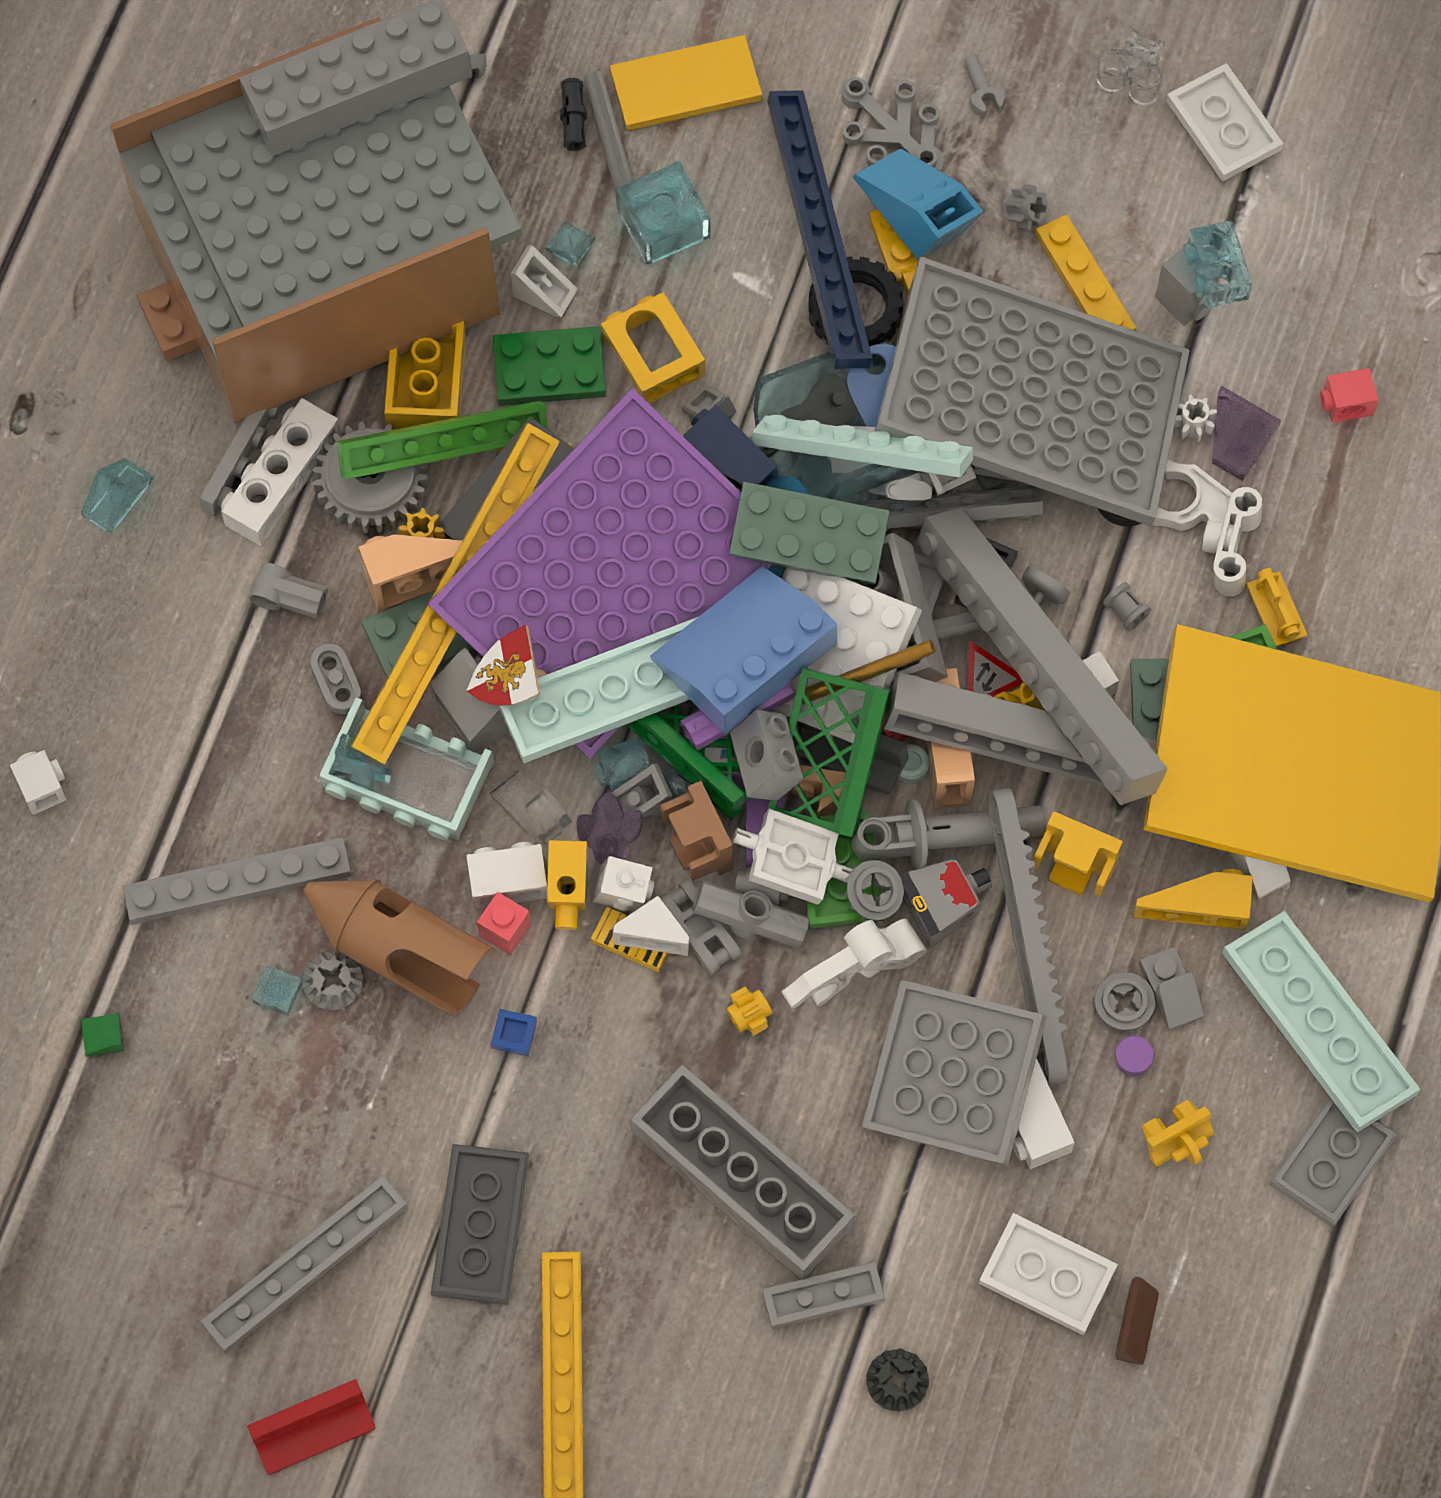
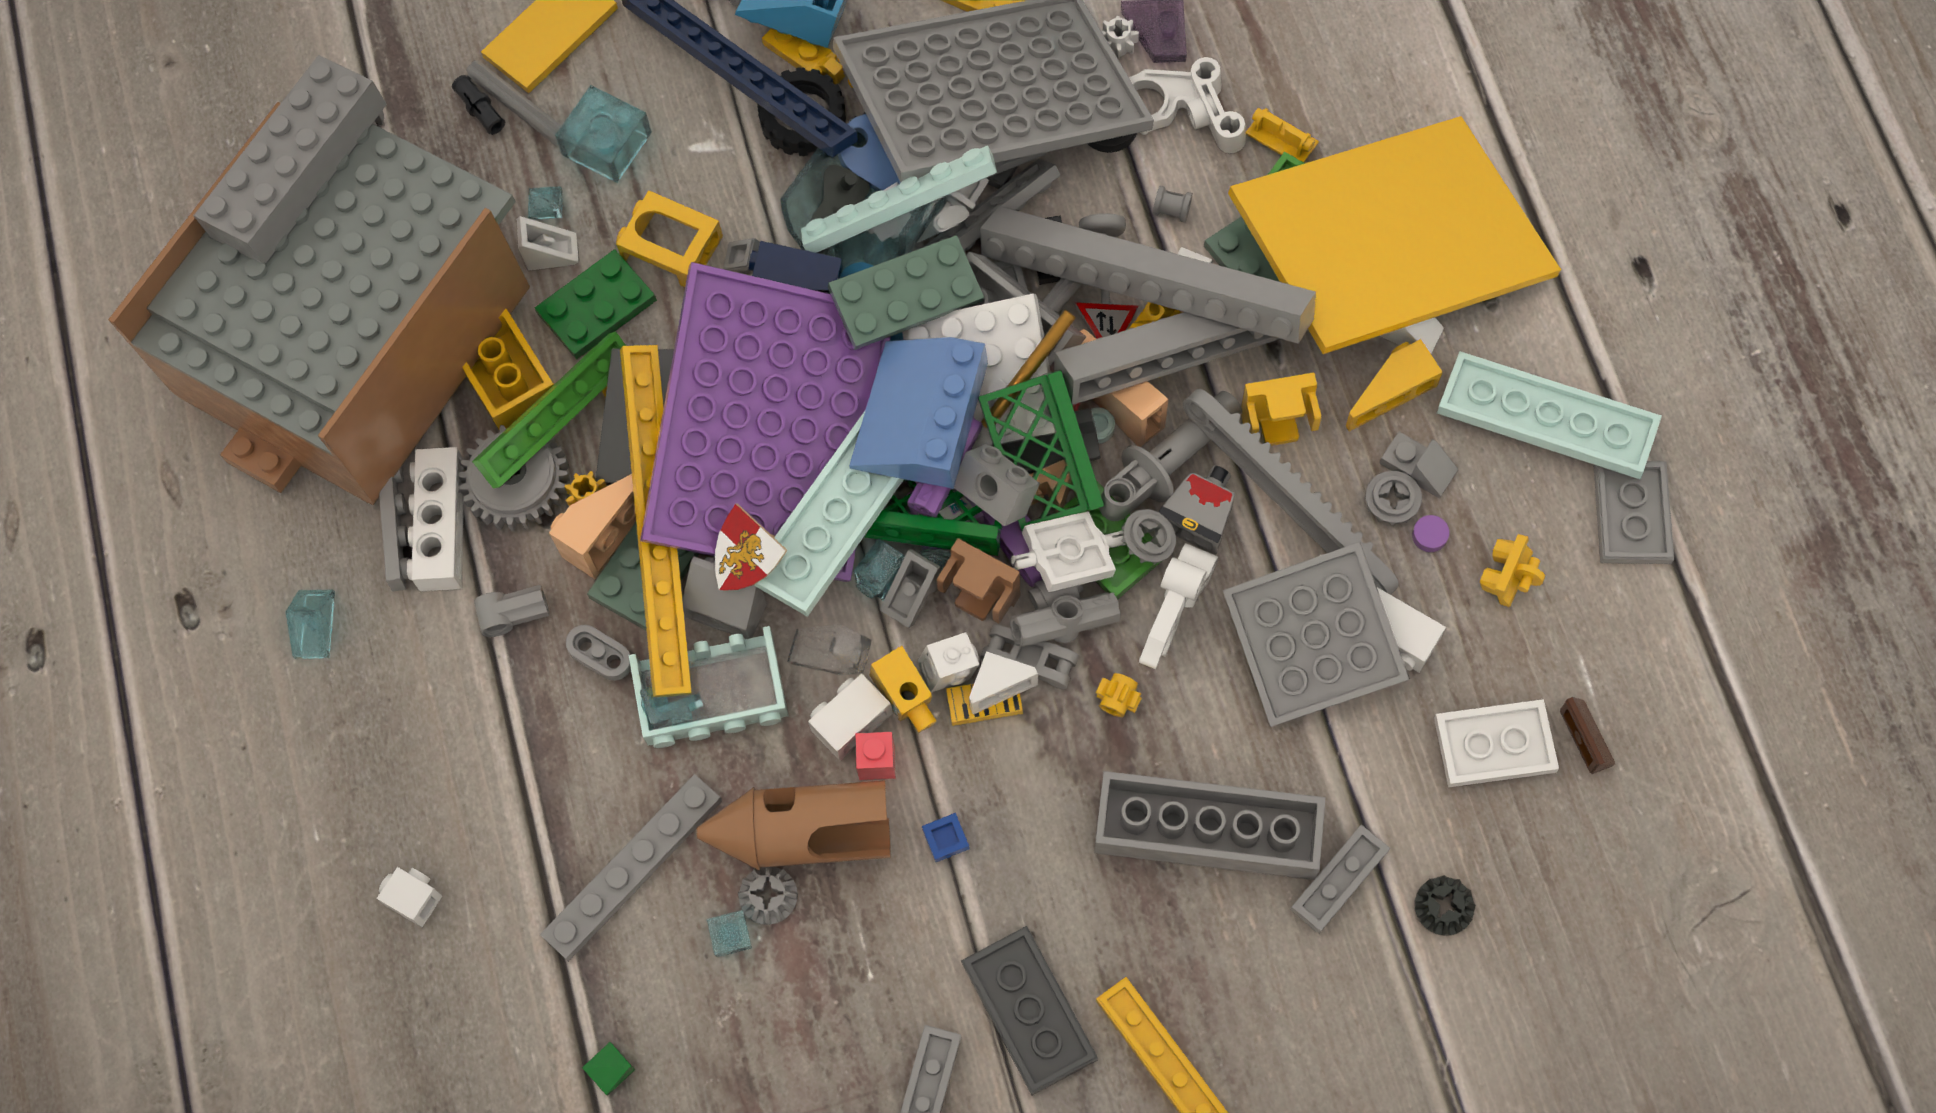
camera: 30 degrees left, 0 degrees up
clear purple plate [576,792,642,864] -> none

